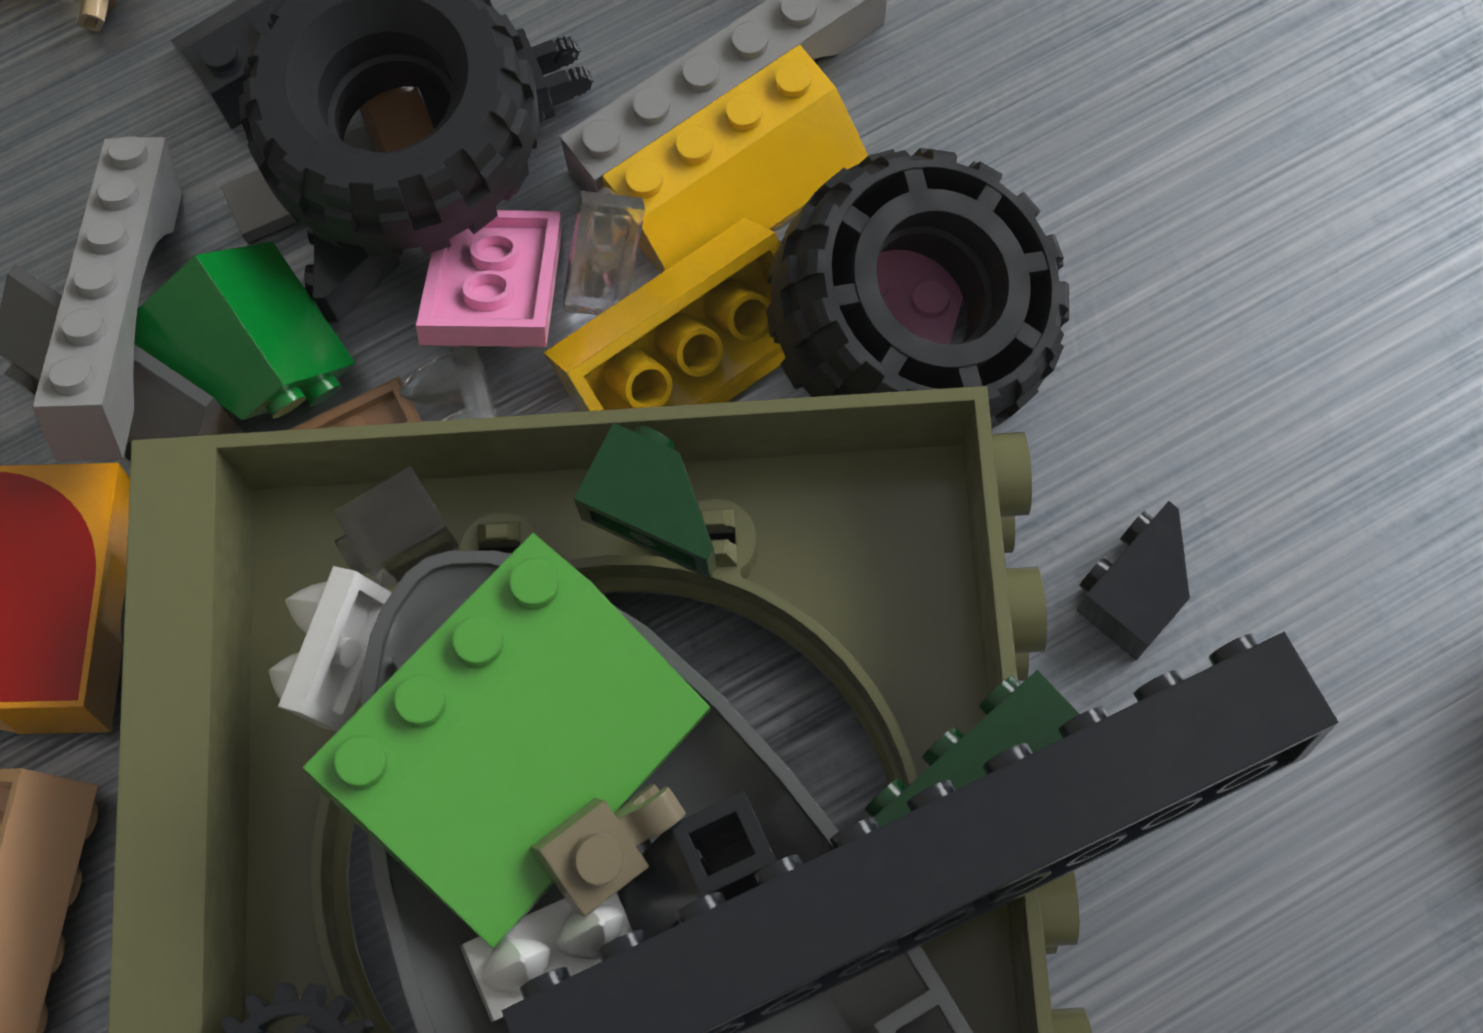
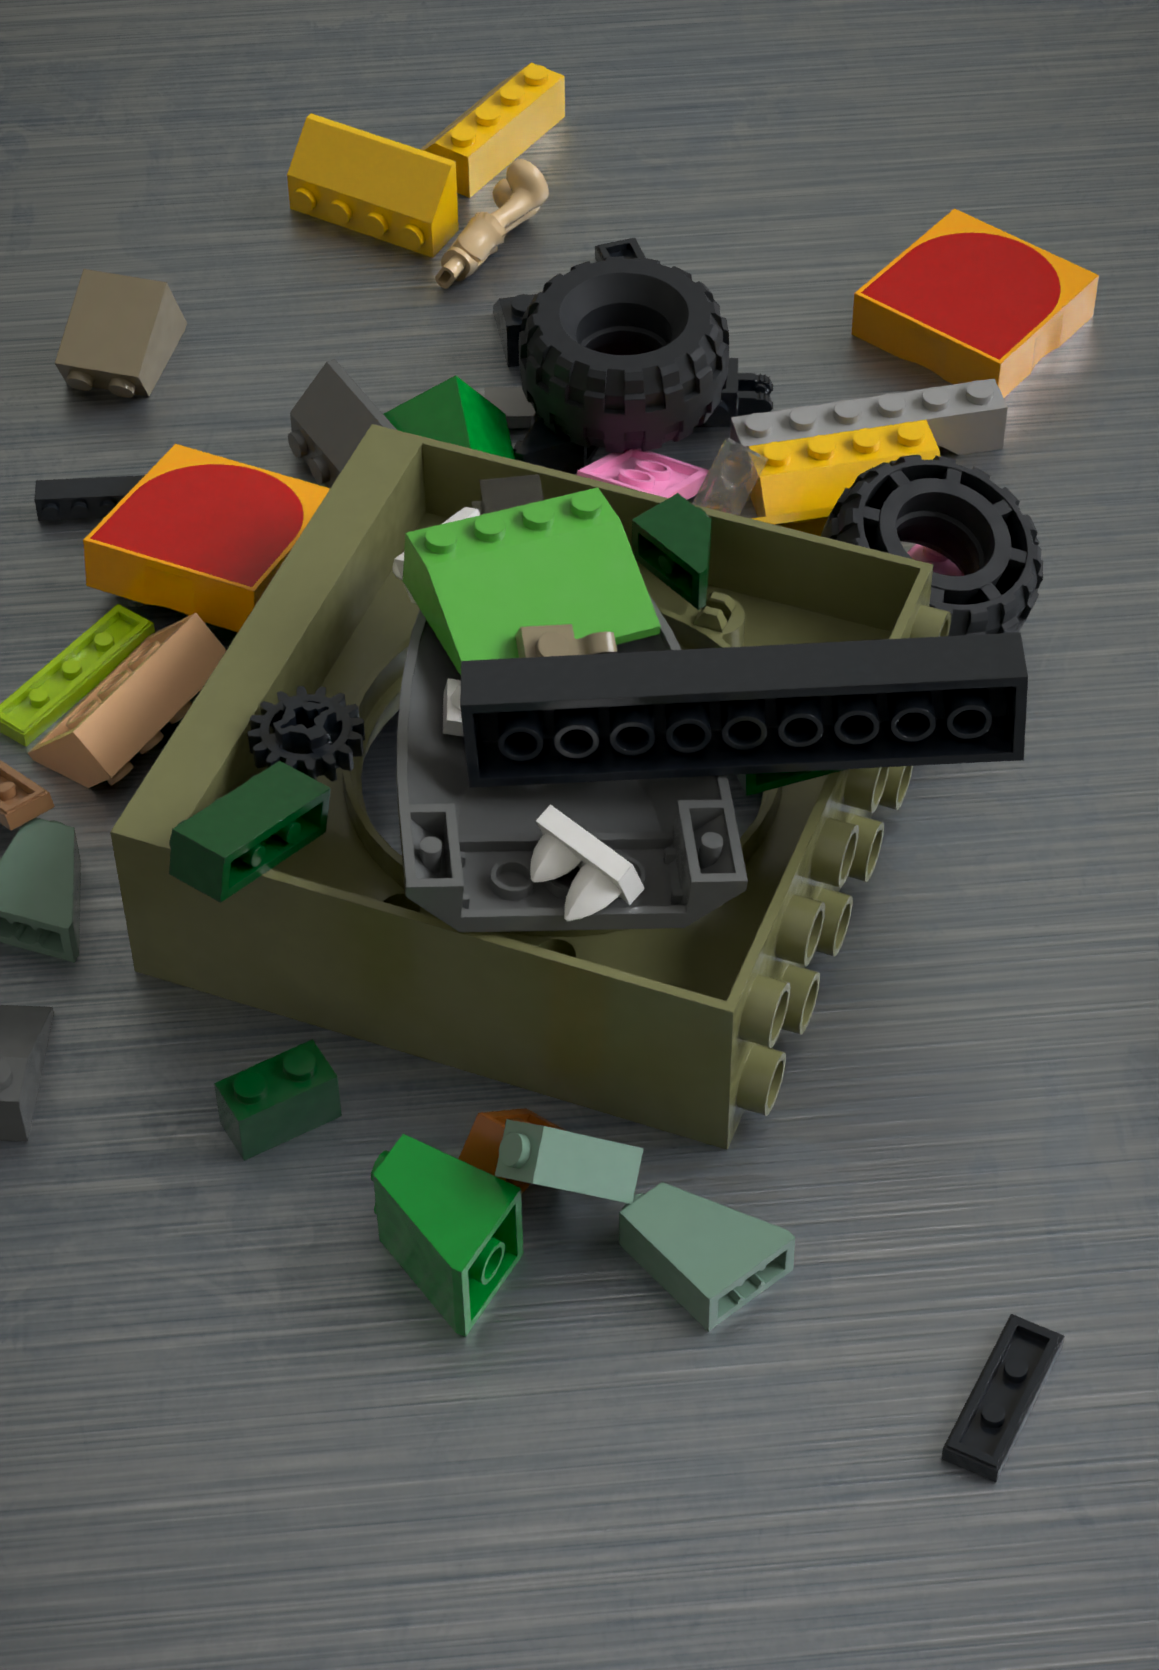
camera: 20 degrees right, 25 degrees down
light grey arch [32,136,182,461] -> none
black slope [1076,501,1190,660] -> none

